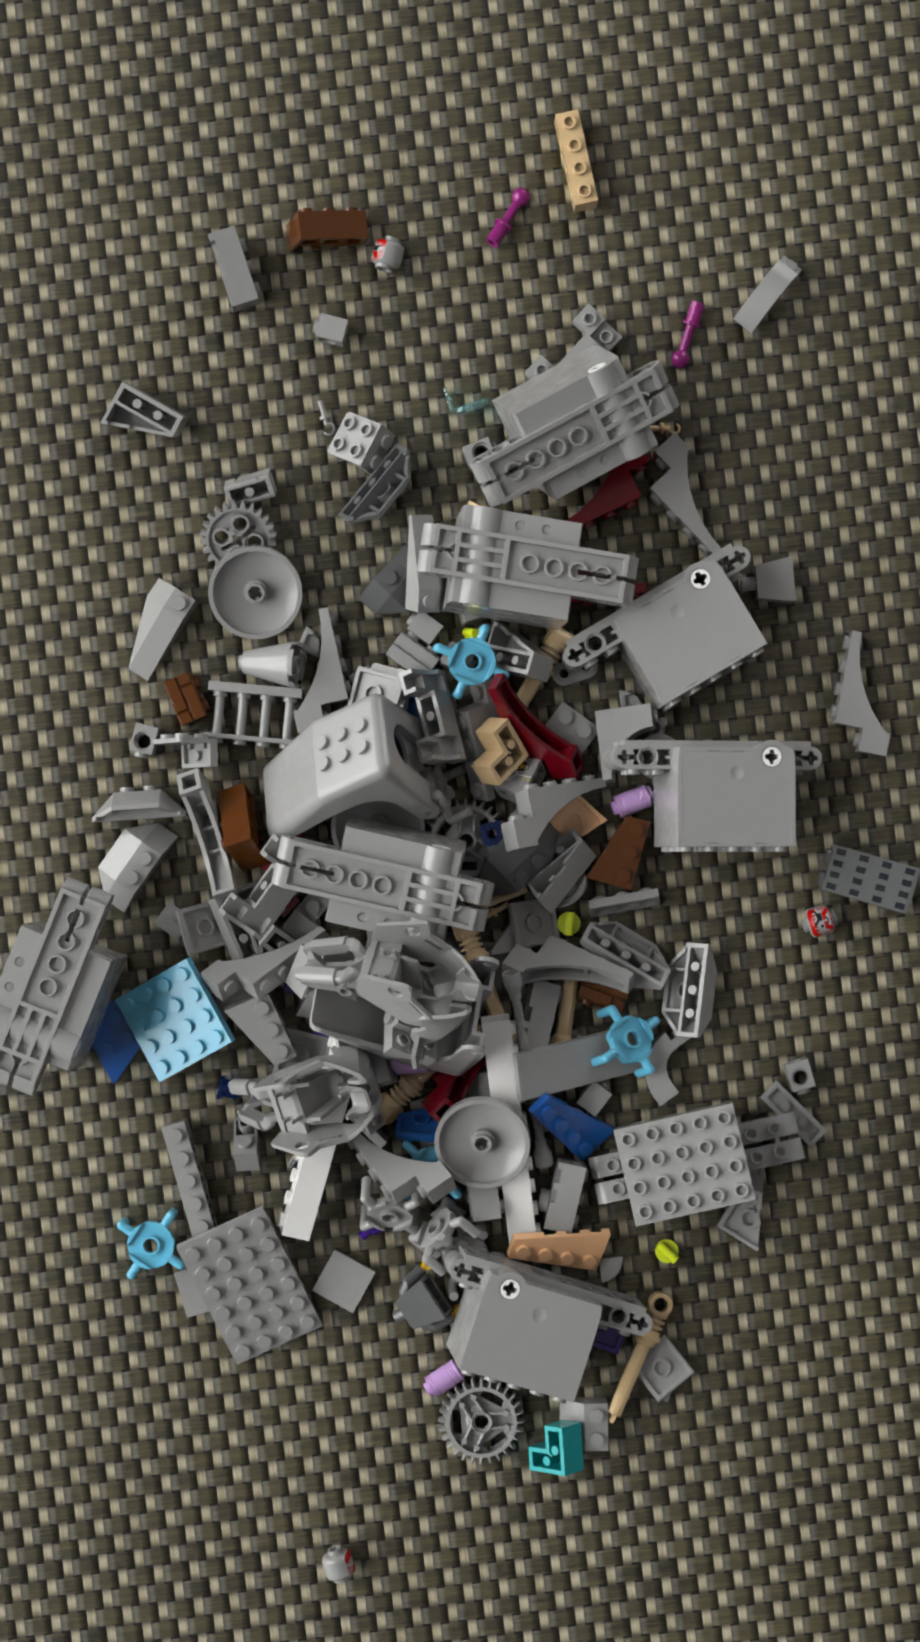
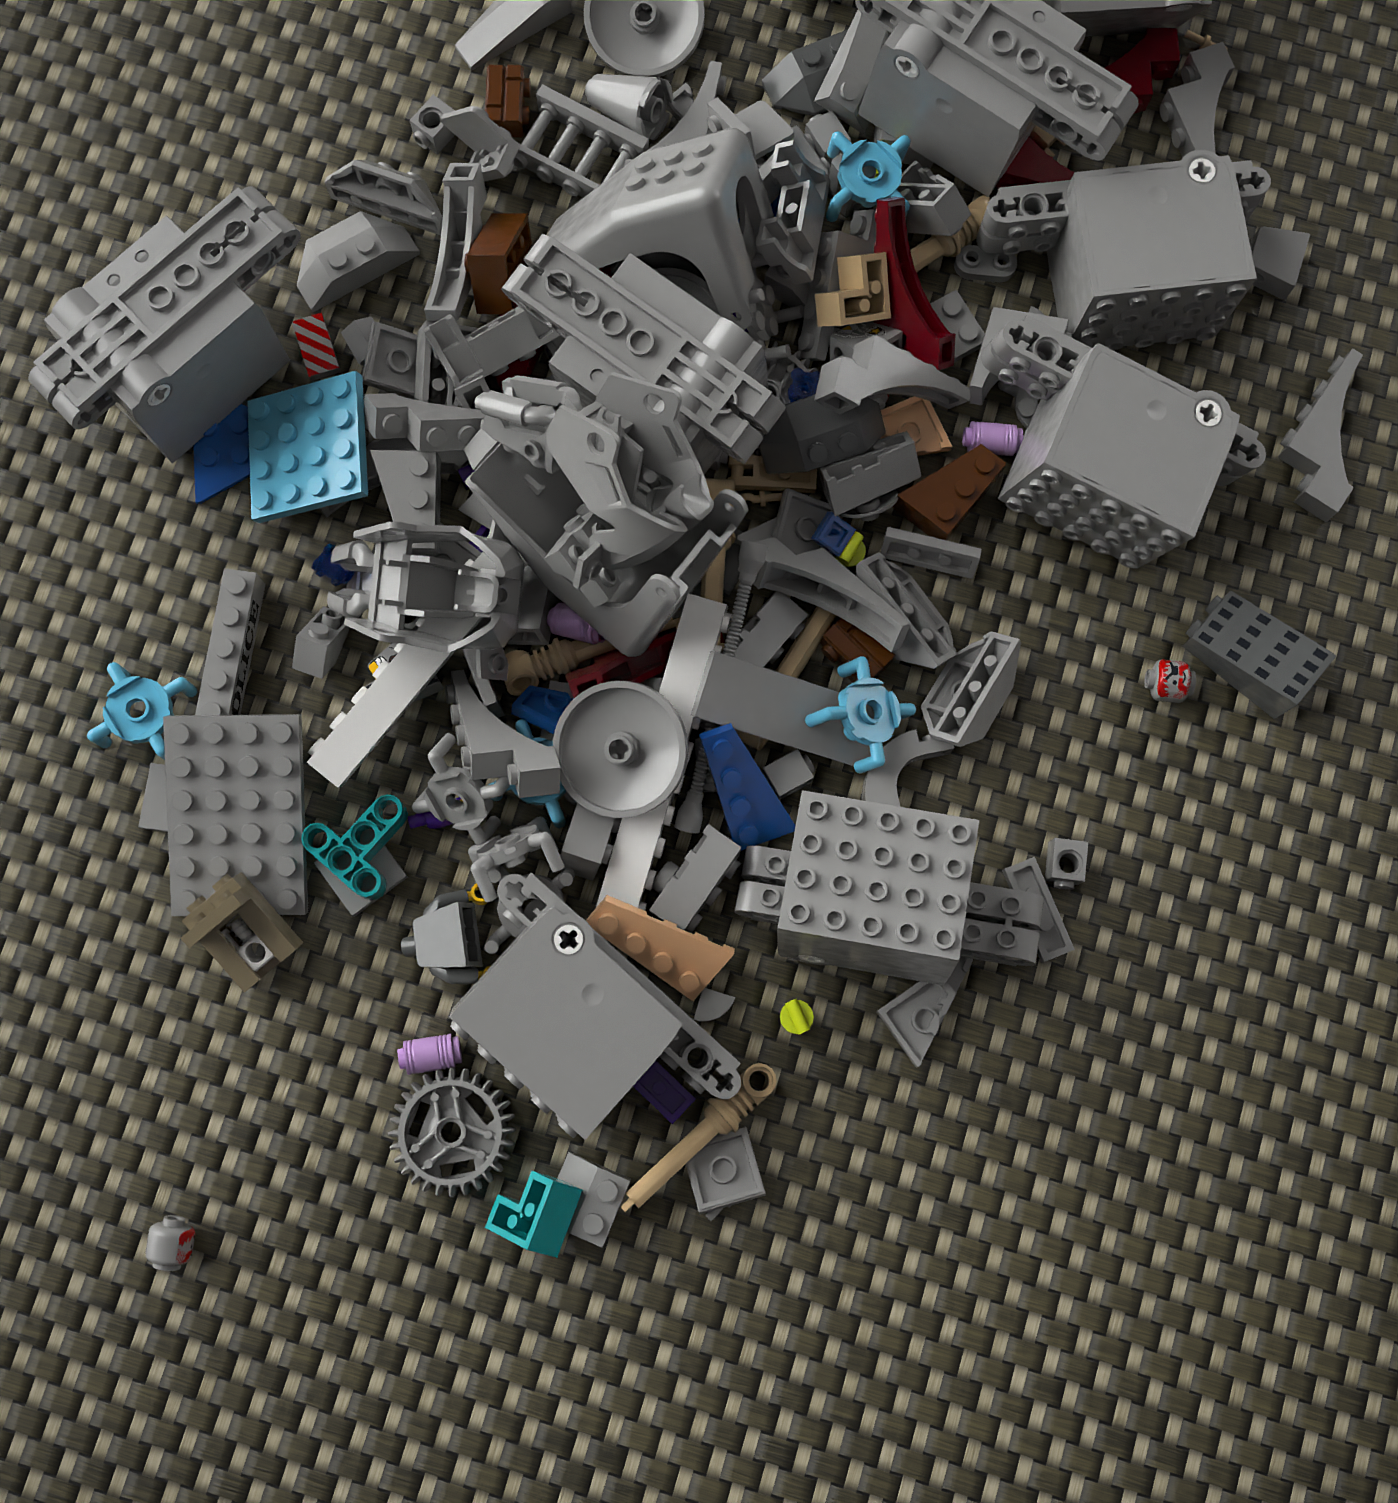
camera: 10 degrees right, 10 degrees down
none -> dark tan brick [180,872,304,993]
none -> tile [292,312,341,381]
none -> teal beam [301,794,408,901]
none -> light grey bracket [707,97,794,160]
none -> blue tile [811,512,856,557]

